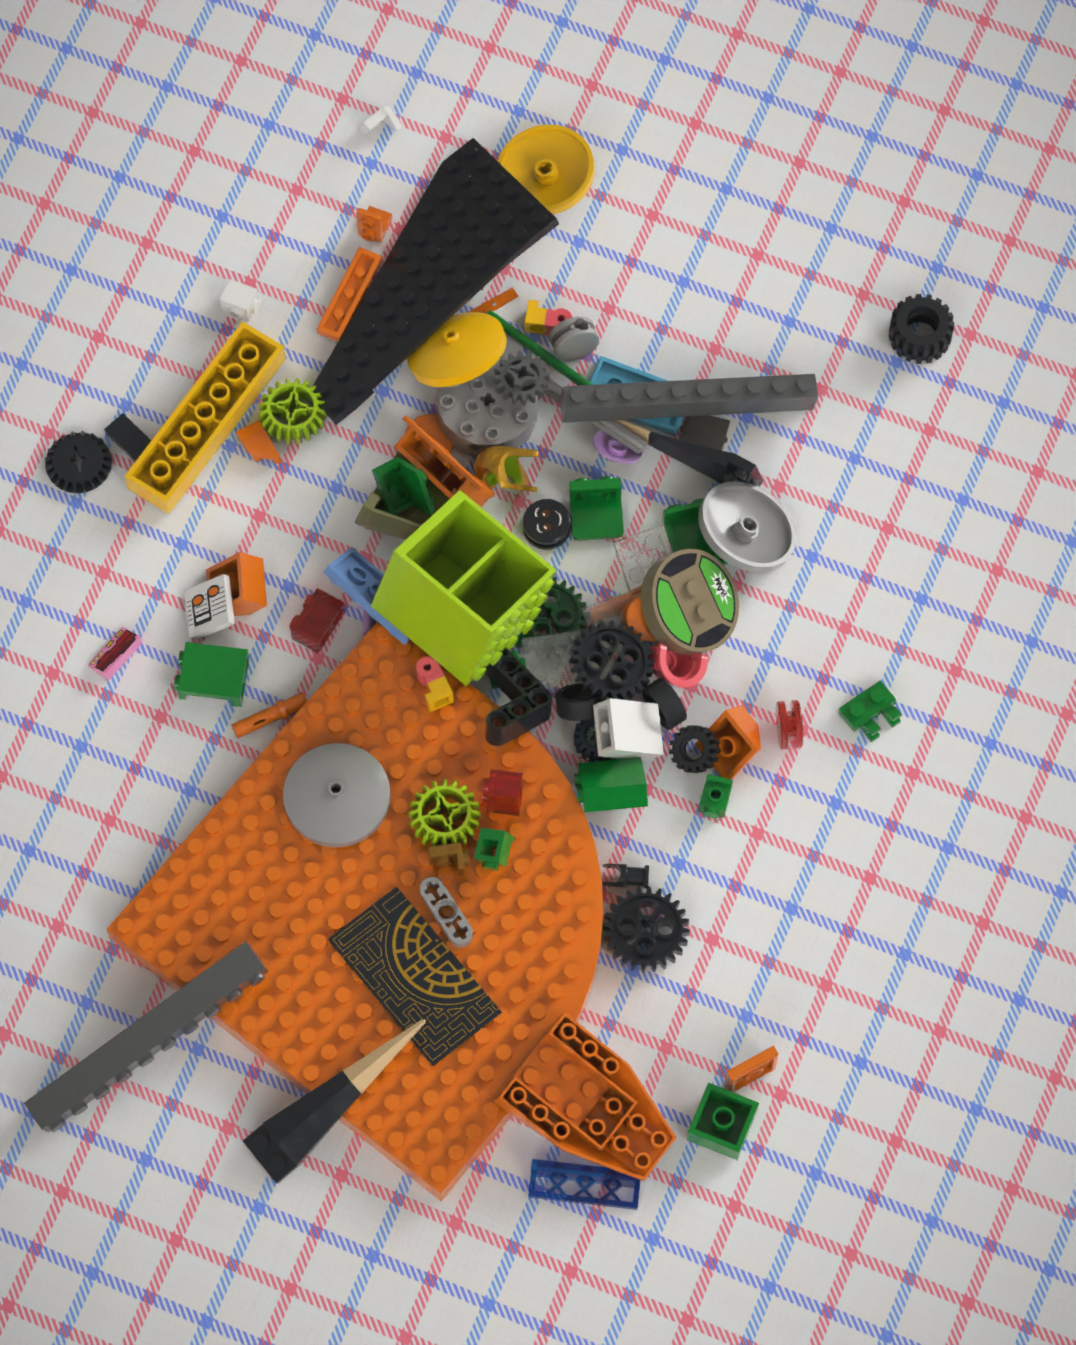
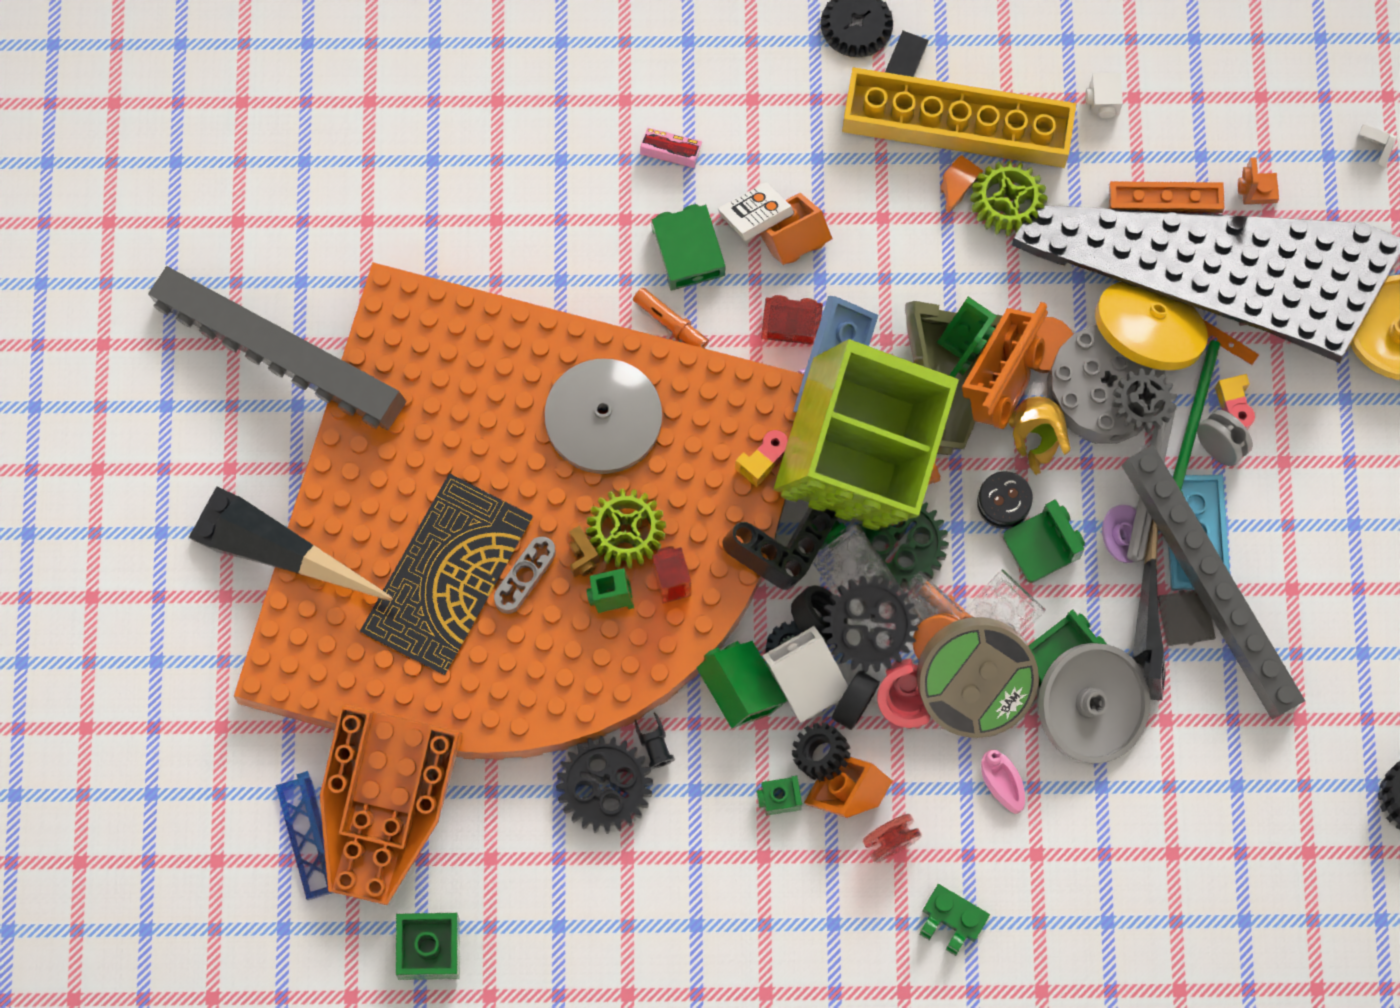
camera: 65 degrees right, 5 degrees up
orange tile [724,1046,779,1093] -> none
none -> bright pink arm [981,750,1025,814]

